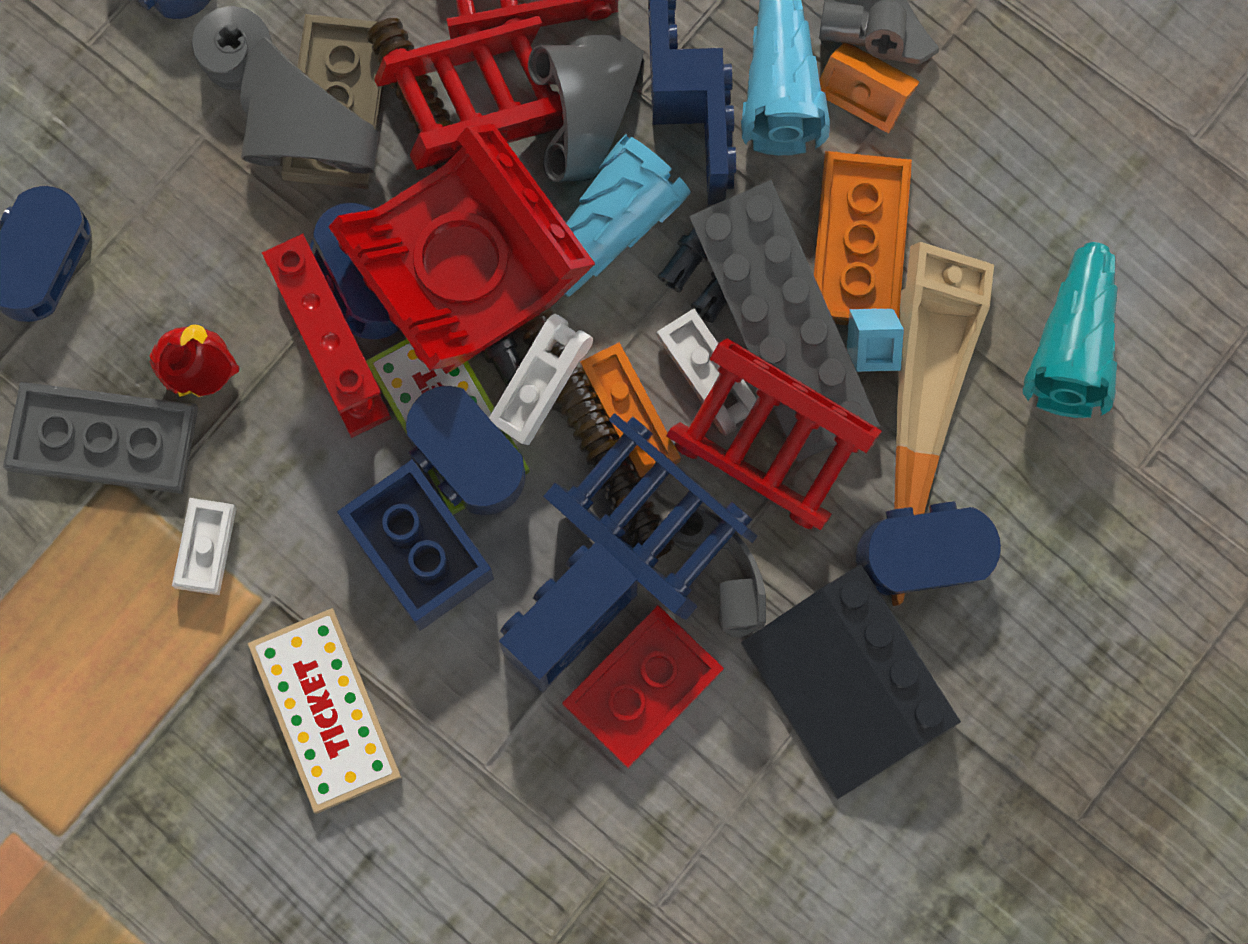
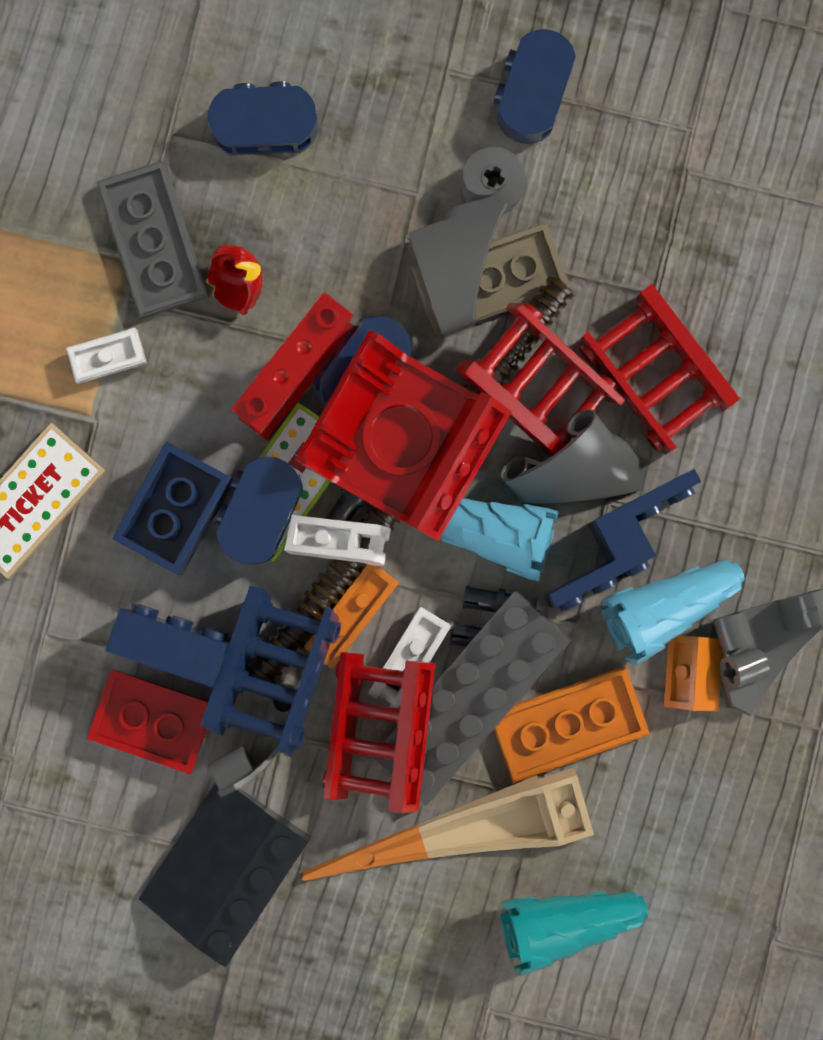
camera: 60 degrees right, 10 degrees up
medium azure panel [847,309,904,372] -> none
dark blue brick [856,501,1001,596] -> none

